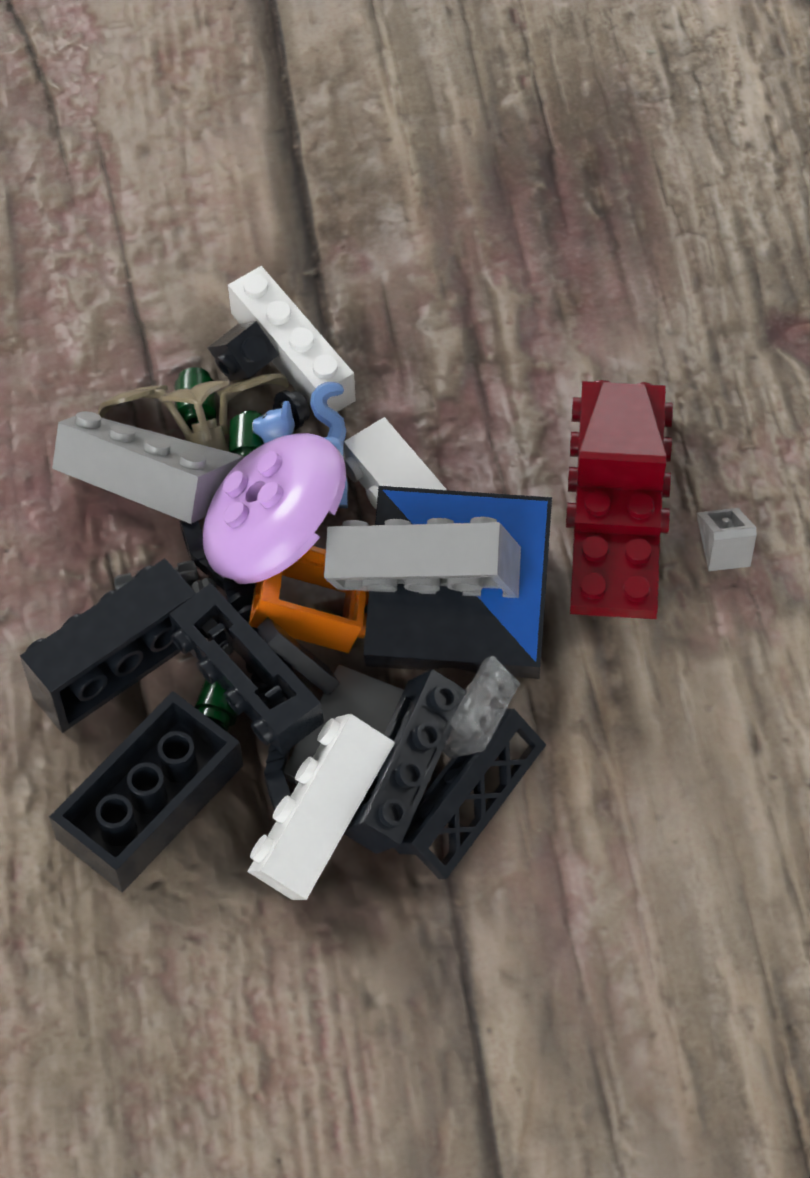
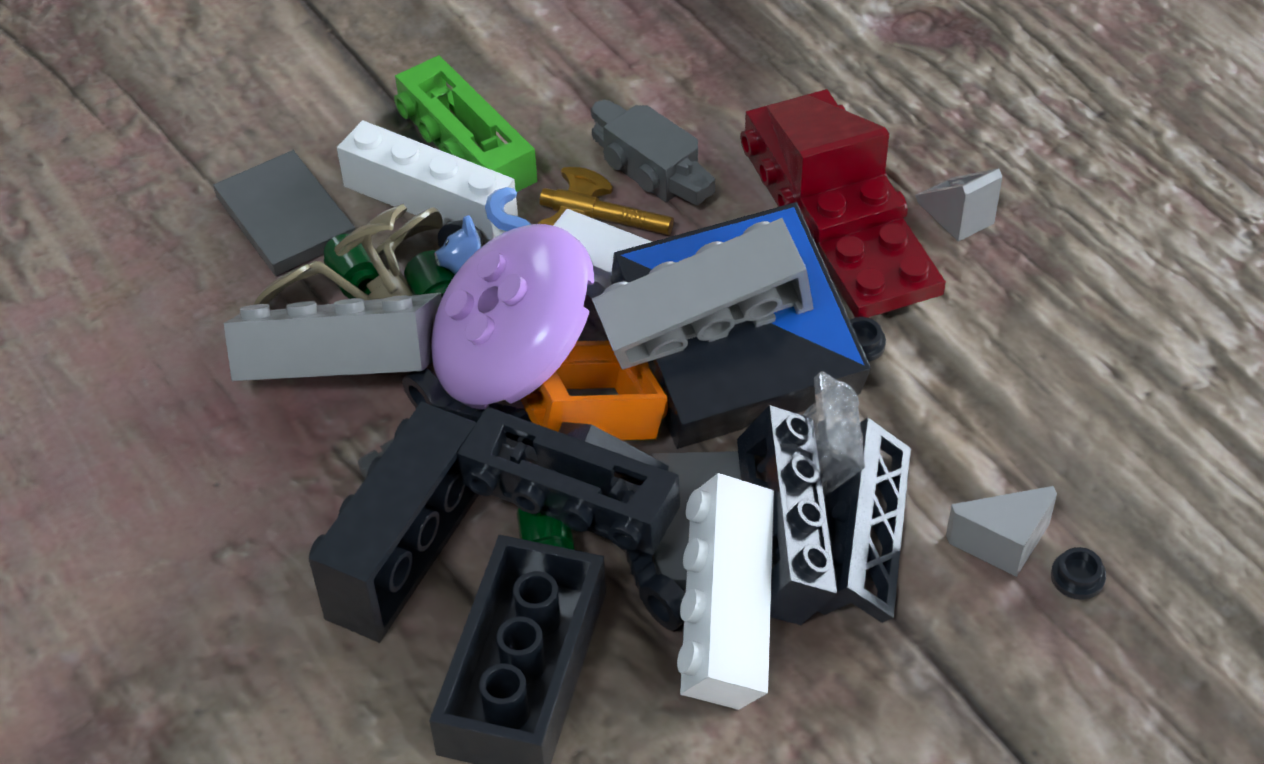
camera: 25 degrees left, 10 degrees down
black brick [208,321,279,381] -> none
none -> dark grey tile [213,150,356,276]
none -> bright green brick [394,55,538,192]
none -> pearl gold piece [537,167,674,235]
none -> dark grey hinge [591,99,716,205]
none -> black plate [850,317,886,362]
none -> light grey slope [946,486,1057,577]
none -> black plate [1051,547,1106,600]

